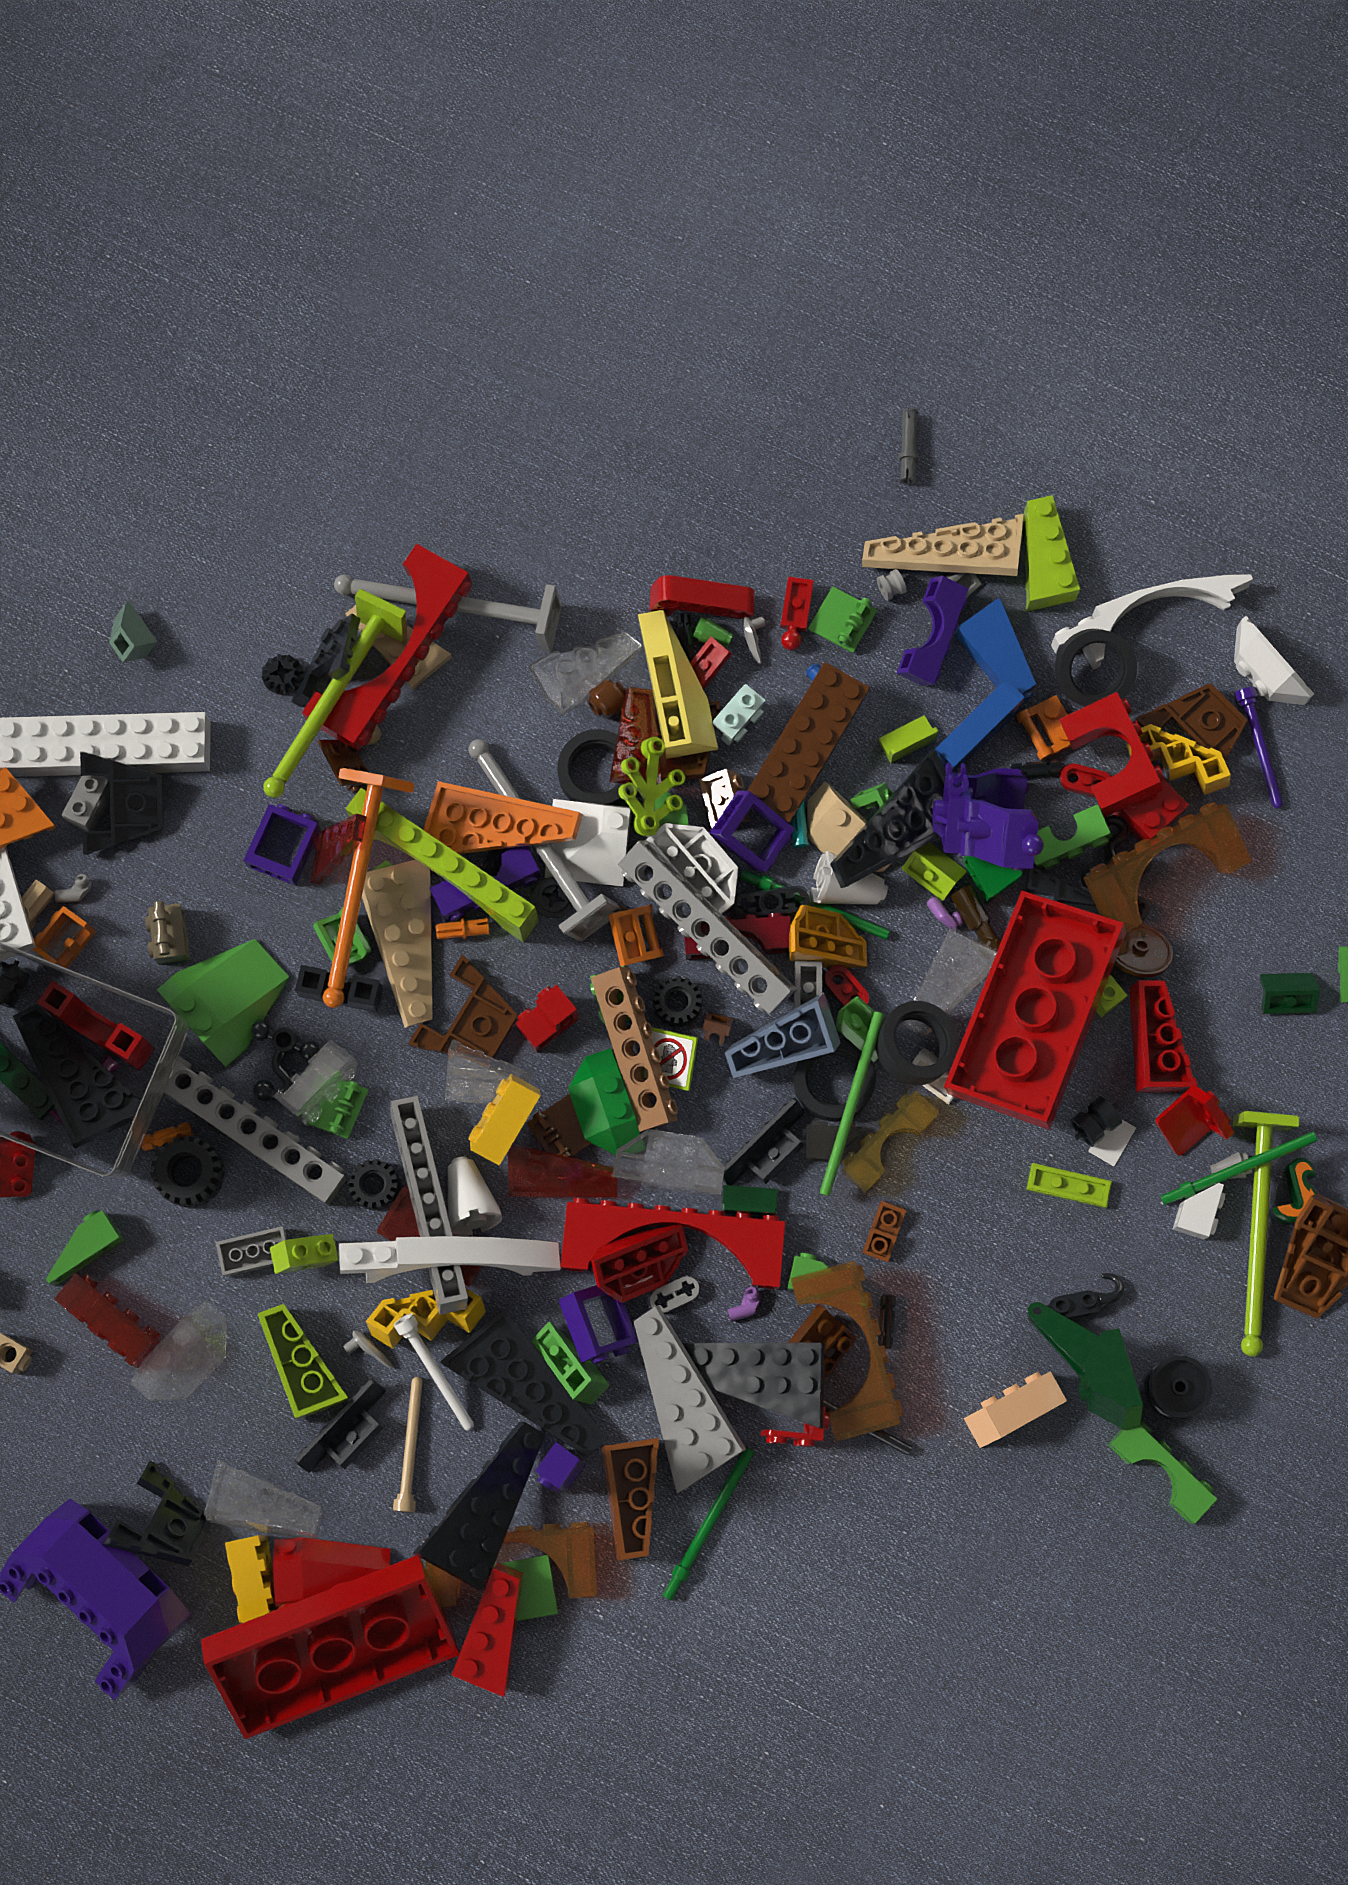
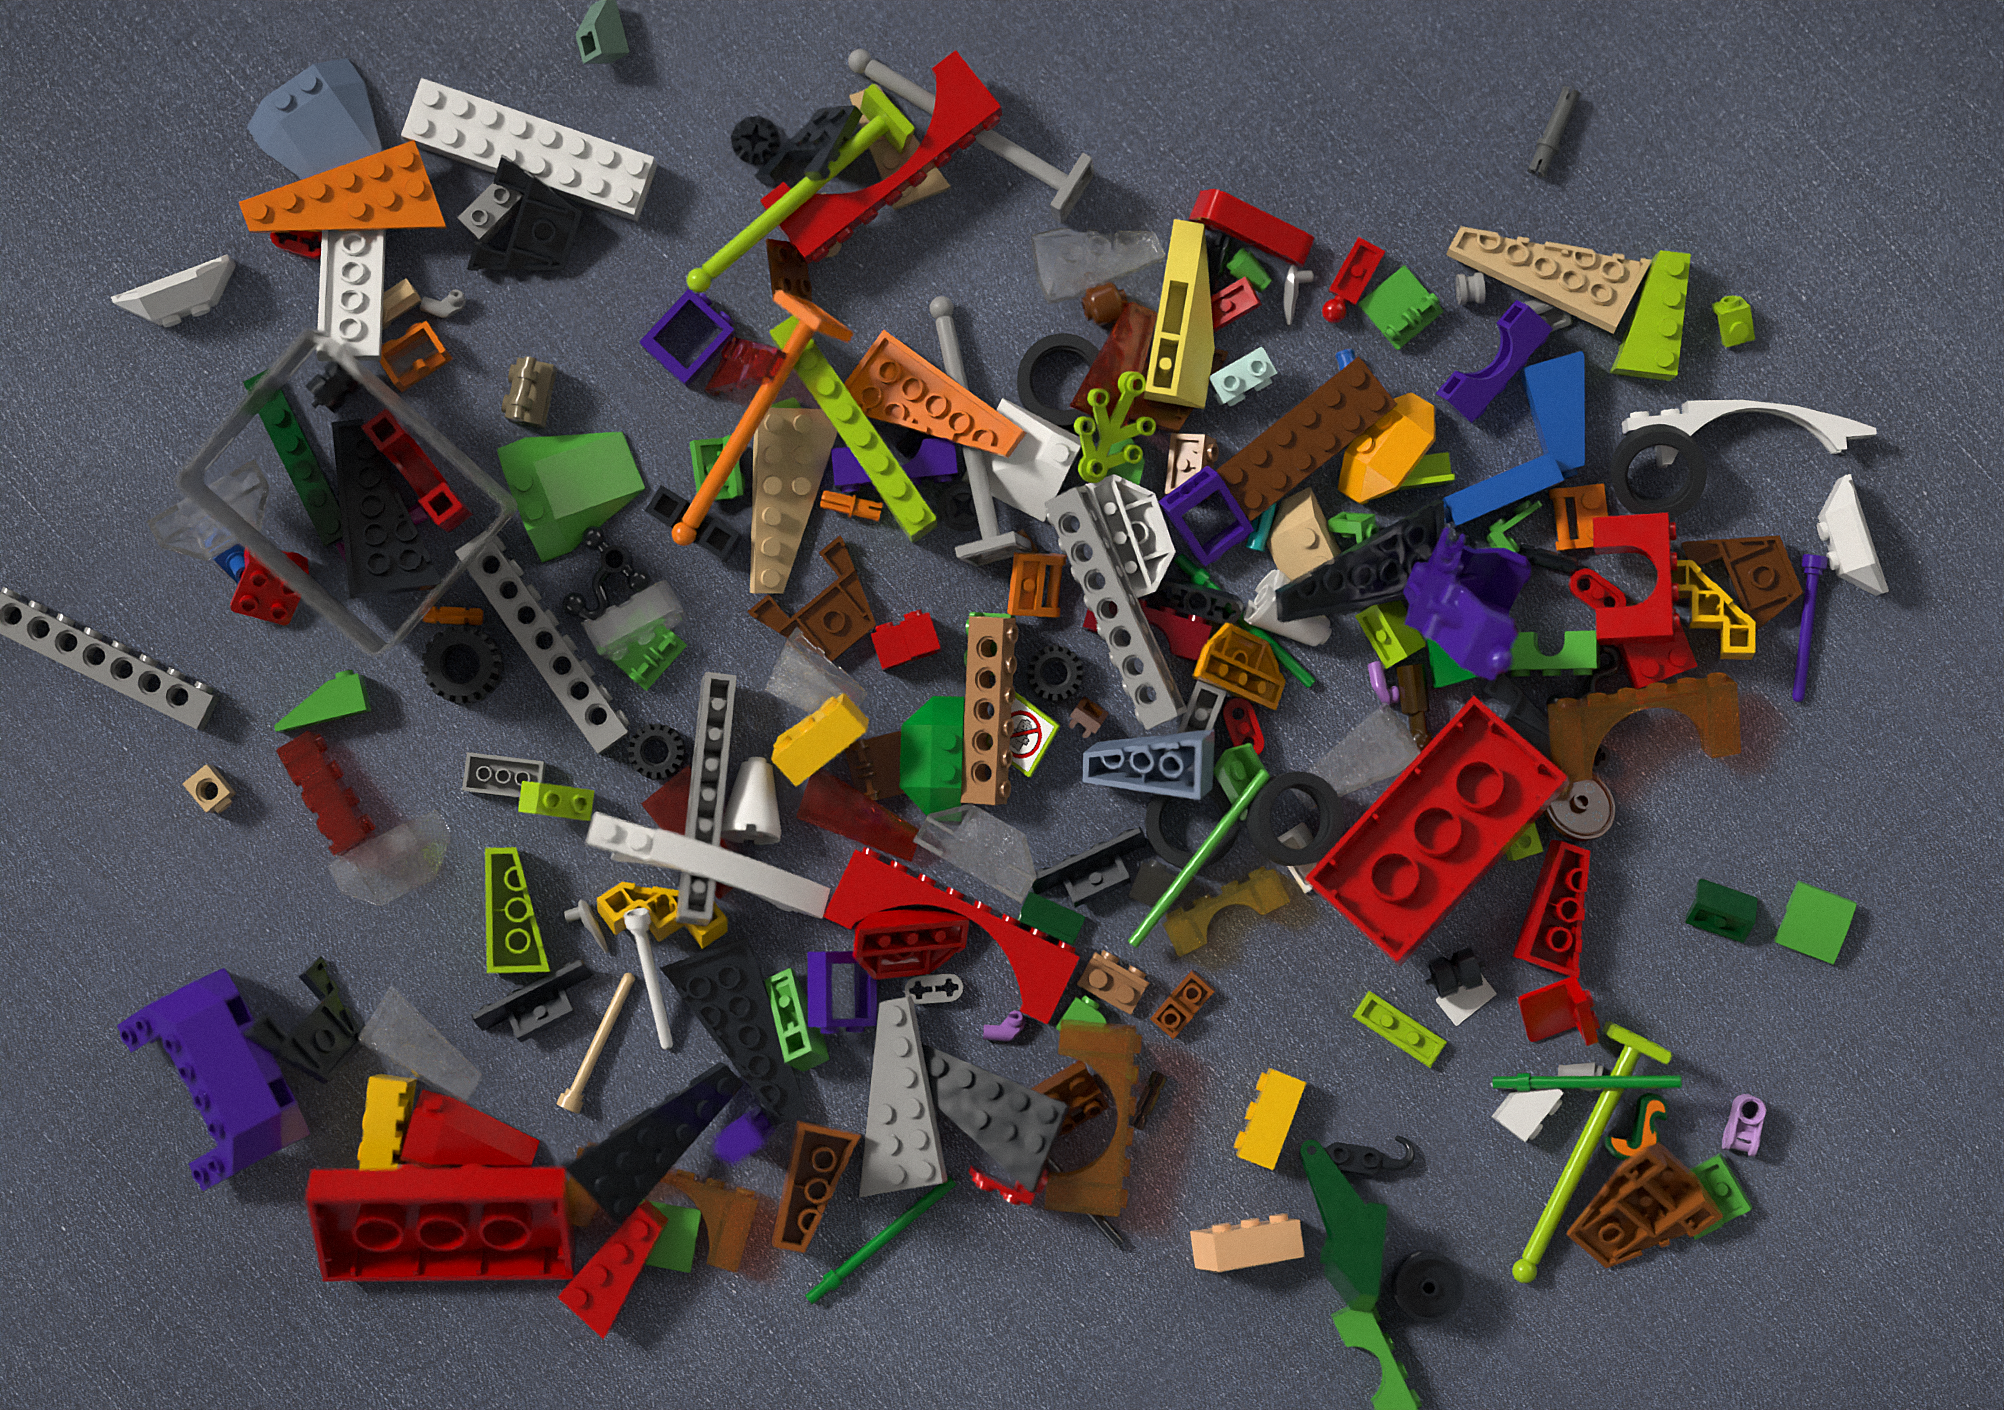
camera: 15 degrees right, 10 degrees up
none -> medium nougat bracket [1077,950,1149,1015]
none -> yellow brick [1233,1068,1306,1170]
none -> light orange wedge [1337,392,1436,505]
none -> bright green bracket [1485,500,1542,553]
none -> lime bracket [1712,296,1755,348]

